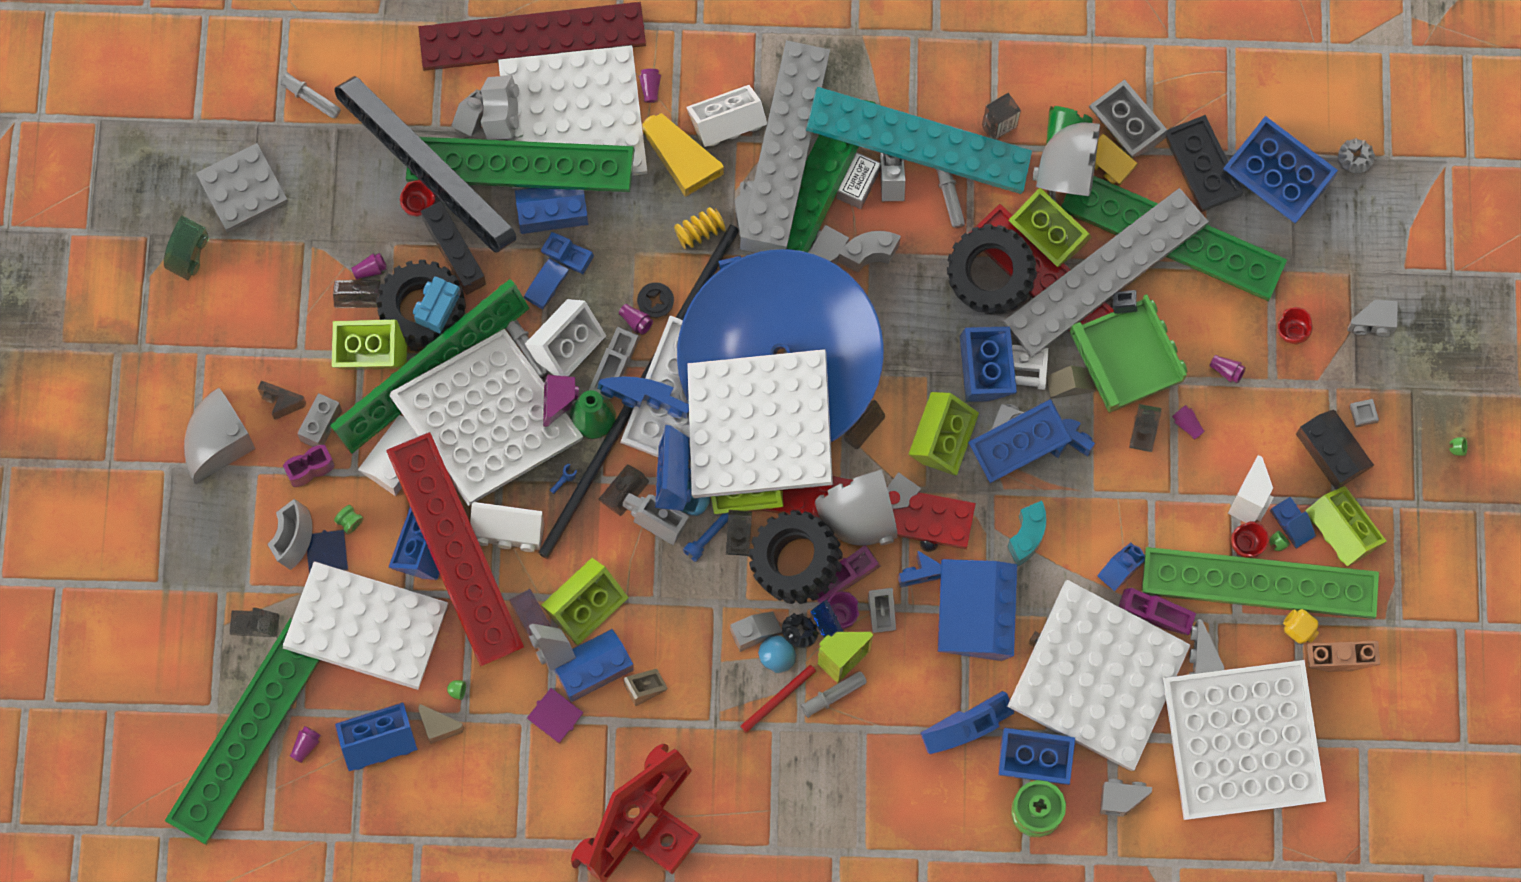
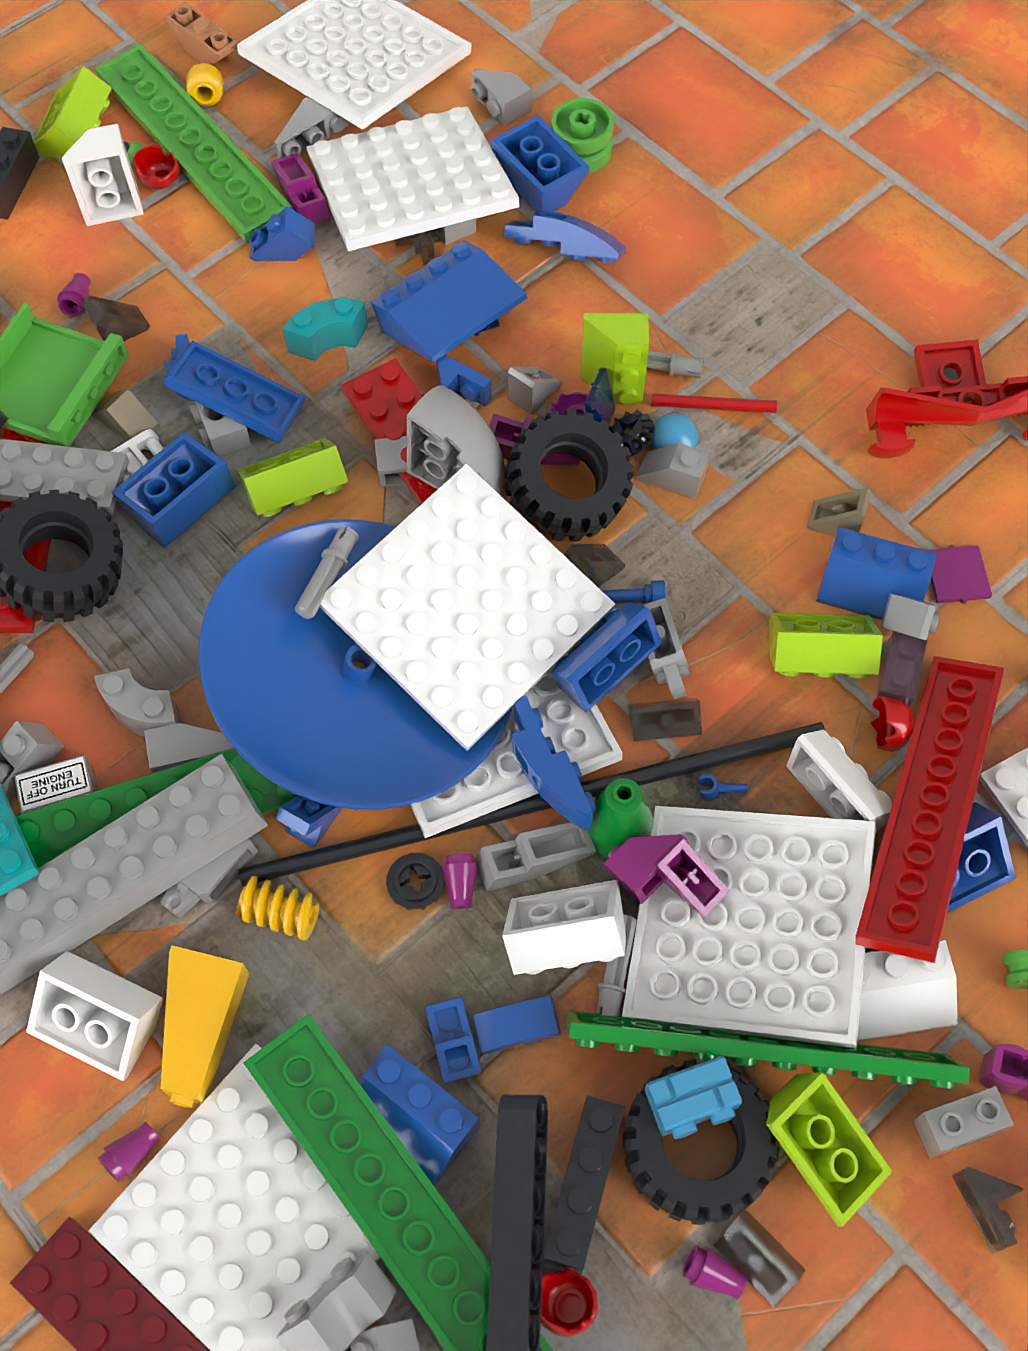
camera: 130 degrees left, 10 degrees down
none -> light grey axle [295,526,359,619]
none -> magenta slope [654,837,730,917]
none -> red hair [870,695,914,752]

